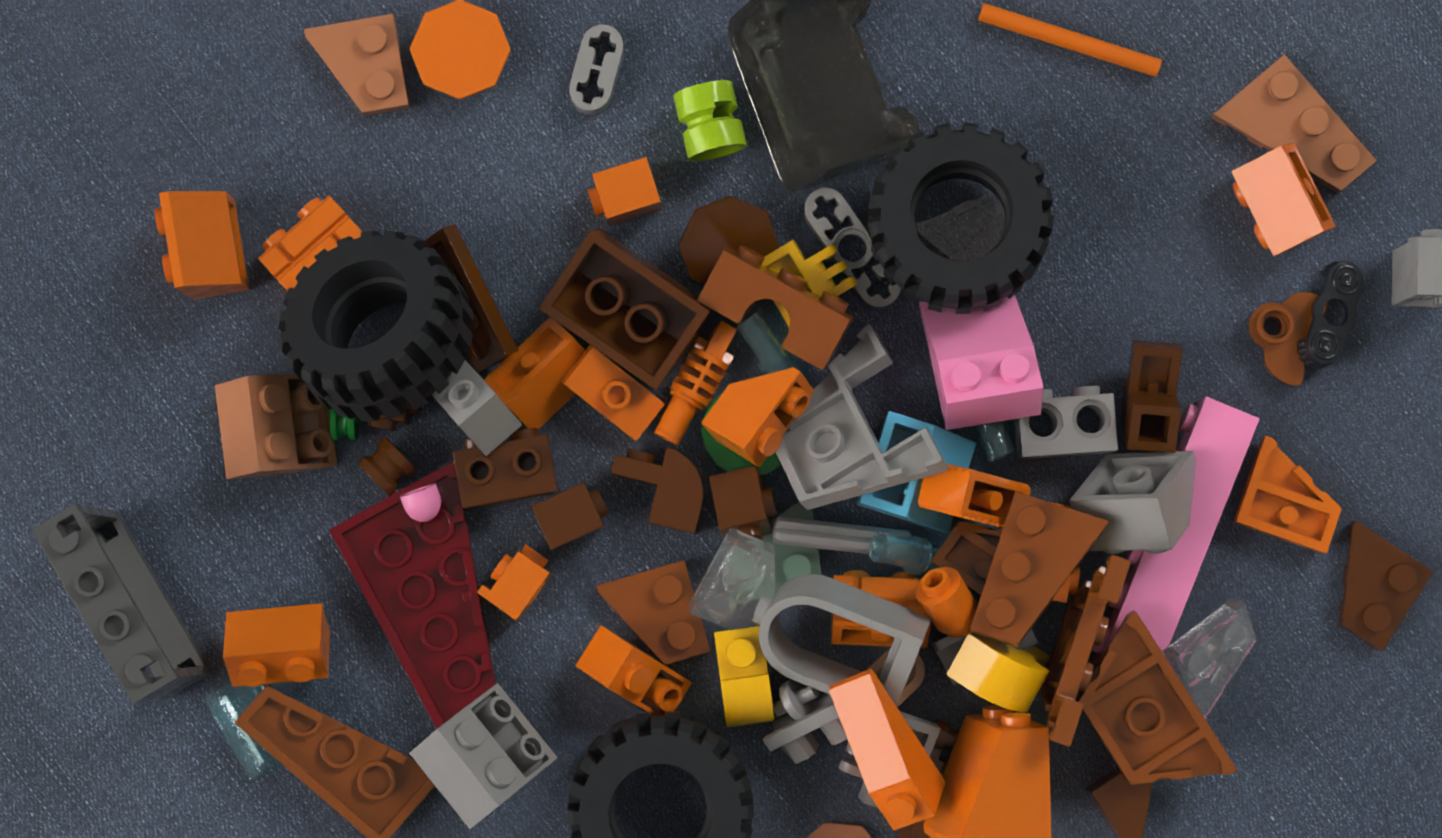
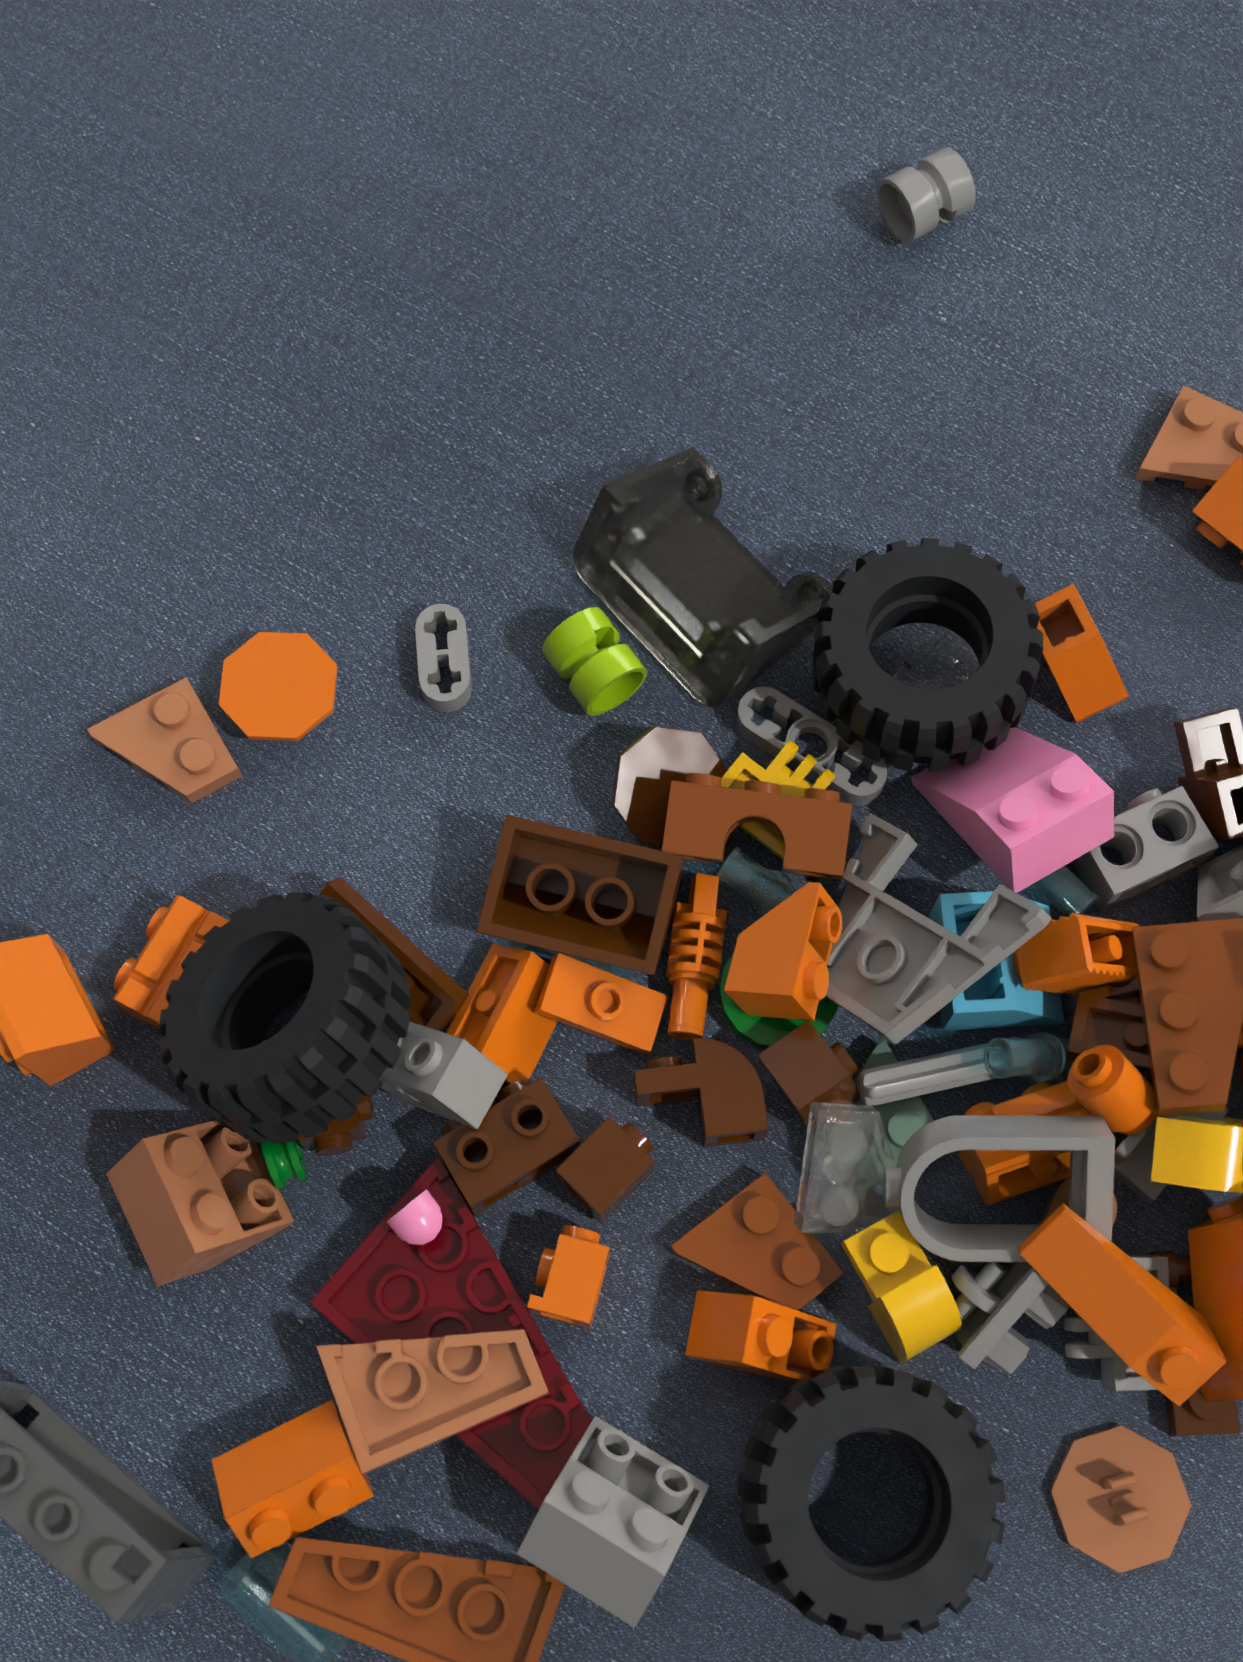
camera: 20 degrees left, 15 degrees down
reddish brown wheel [357,436,418,496] -> none
orange brick [587,157,662,226] -> none
orange bar [978,3,1162,77] -> none
none -> nougat wing [316,1329,549,1474]
none -> orange slope [1035,583,1129,723]

